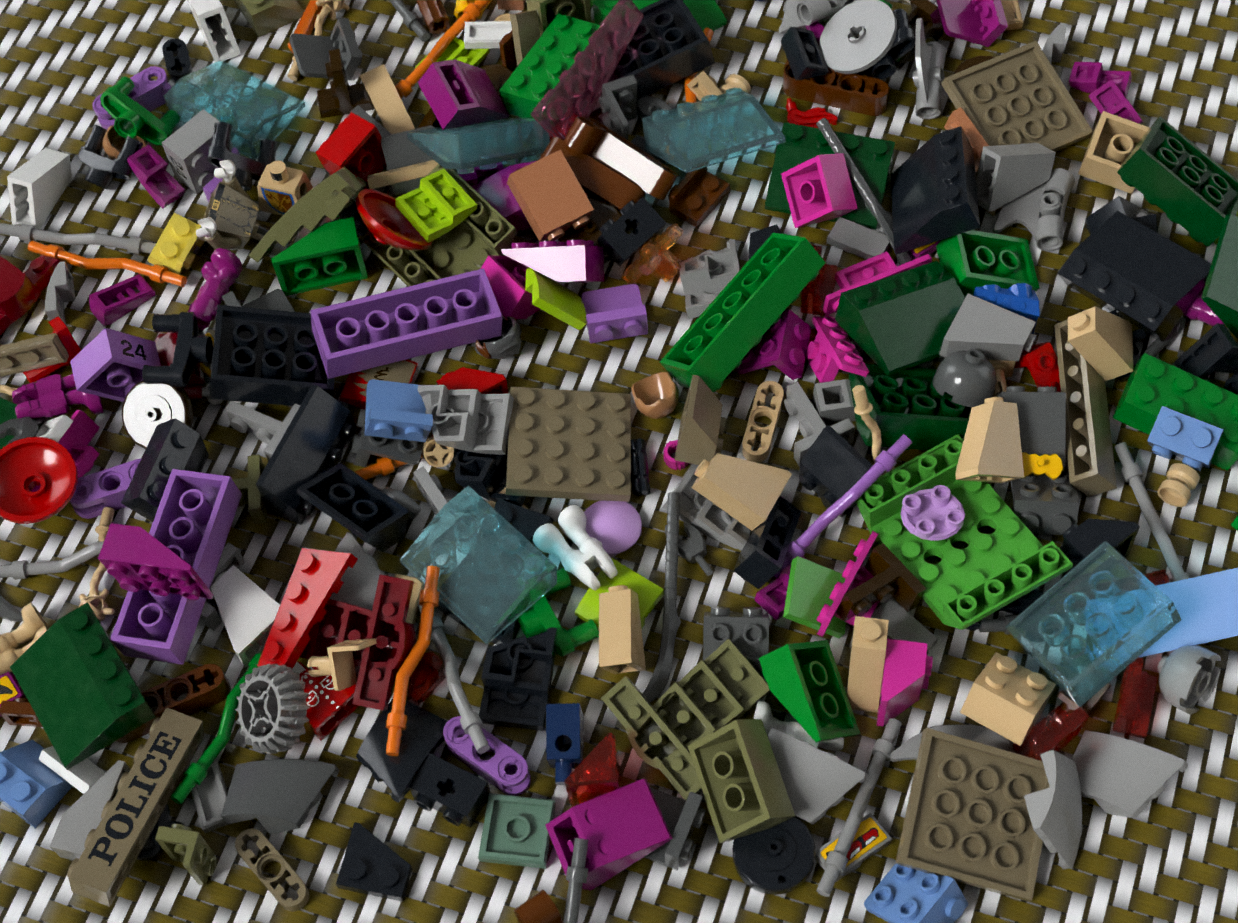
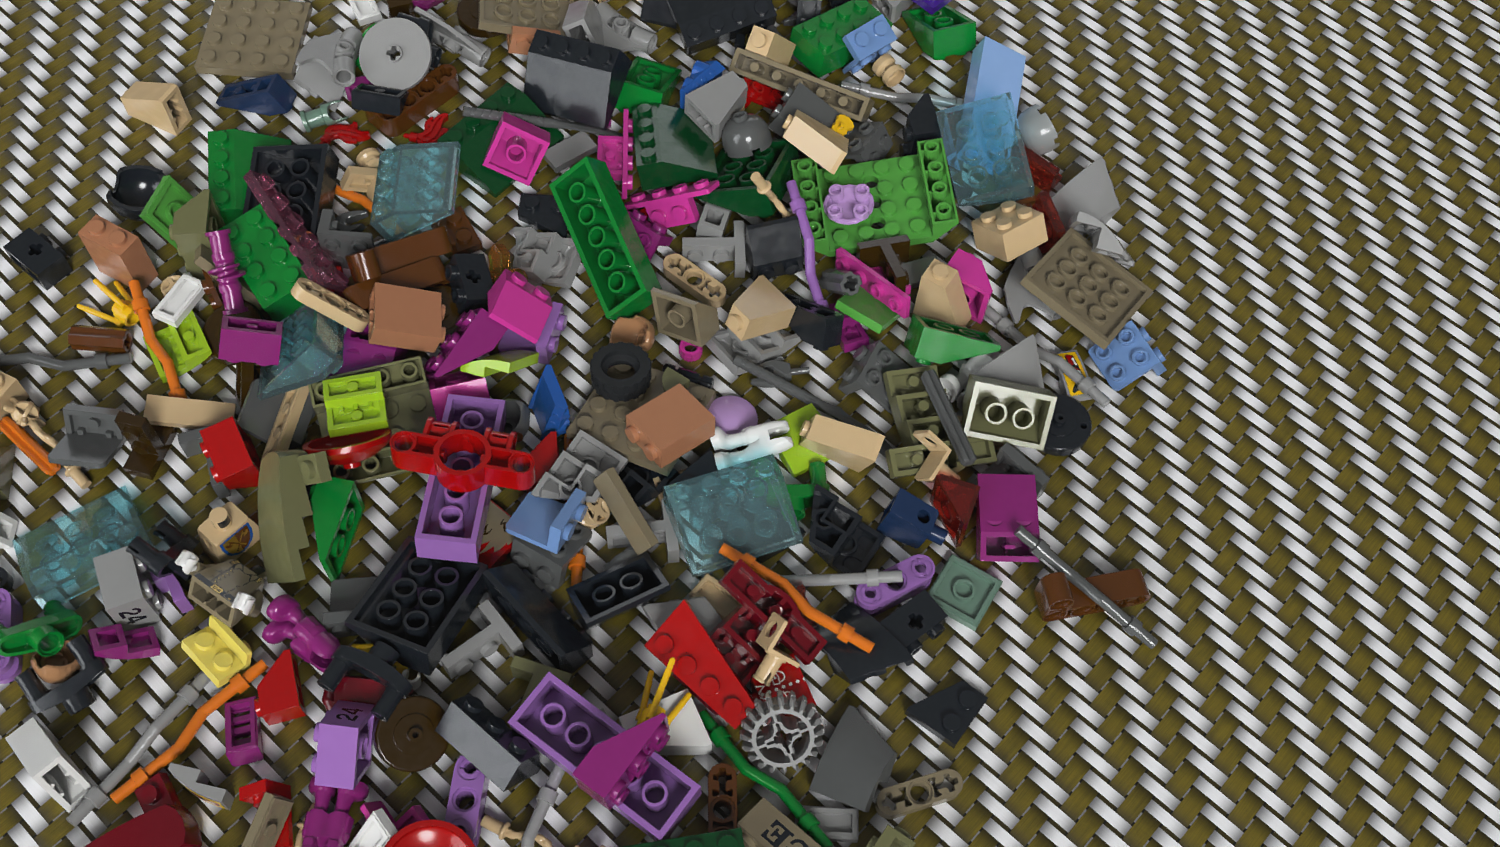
camera: 75 degrees left, 0 degrees up
none -> magenta piece [205,229,249,315]
none -> red slope [254,649,306,726]
none -> tan beam [291,278,369,332]
none -> sand green piece [299,100,349,133]
none -> red piece [319,121,371,145]
none -> red piece [389,417,535,492]
none -> dark pink slope [487,269,552,344]
none -> blue slope [528,364,570,440]
none -> black tyre [590,342,651,402]
none -> dark tan tile [593,467,659,556]
none -> nougat brick [625,383,715,469]
none -> yellow plant [635,657,692,726]
none -> olive tile [662,367,690,392]
none -> dark grey axle [819,269,862,296]
none -> tan bracket [913,430,960,490]
none -> dark grey axle [921,369,977,466]

